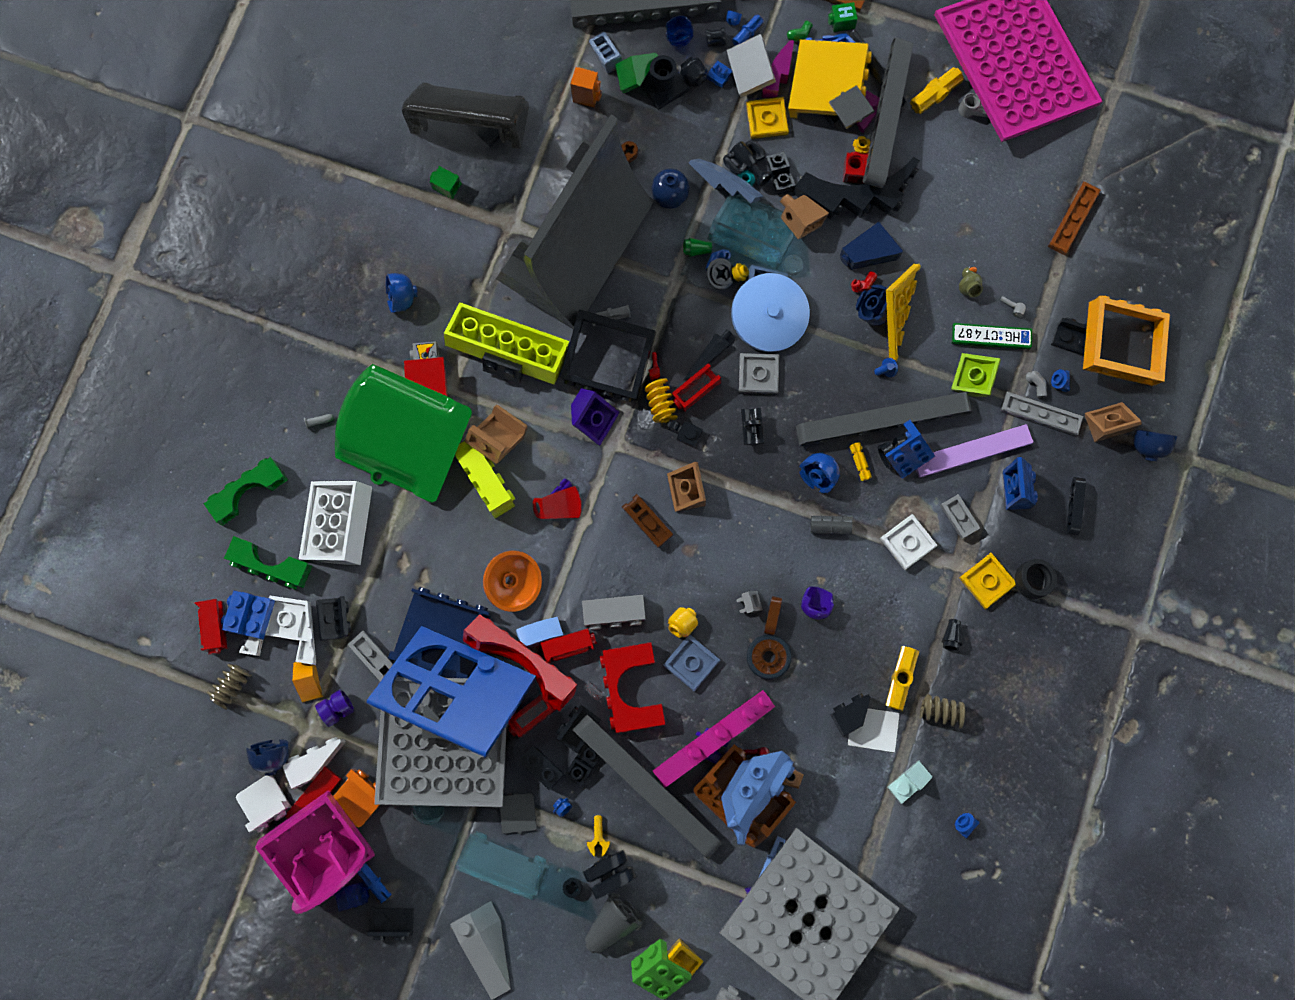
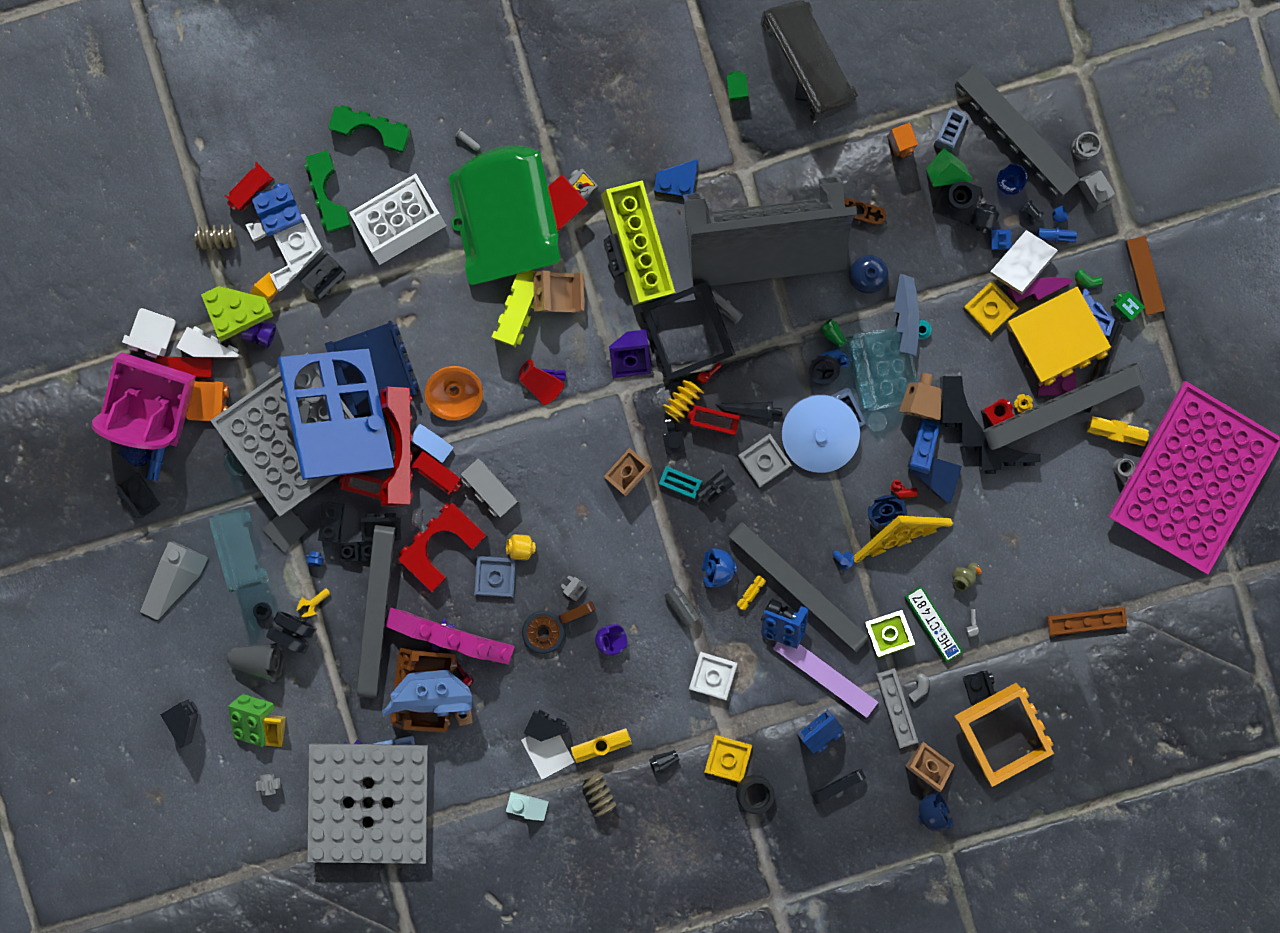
camera: 50 degrees right, 10 degrees up
dark blue cylinder [246,740,290,776] -> none
light grey plate [347,631,393,682] -> none
blue cylinder [385,273,417,312] -> none
reddish brown plate [622,494,673,548] -> none
black piece [723,140,773,188] -> none
yellow plate [732,263,749,282] -> none
black slope [766,152,795,195] -> none
dark grey piece [829,85,874,129] -> none
light grey plate [940,494,980,539] -> none
blue plate [955,813,980,839] -> none
blue plate [1051,369,1070,392] -> none
none -> lime plate [201,286,273,341]
none -> blue wing [654,160,698,197]
none -> teal tile [659,466,702,499]
none -> blue tile [909,419,940,474]

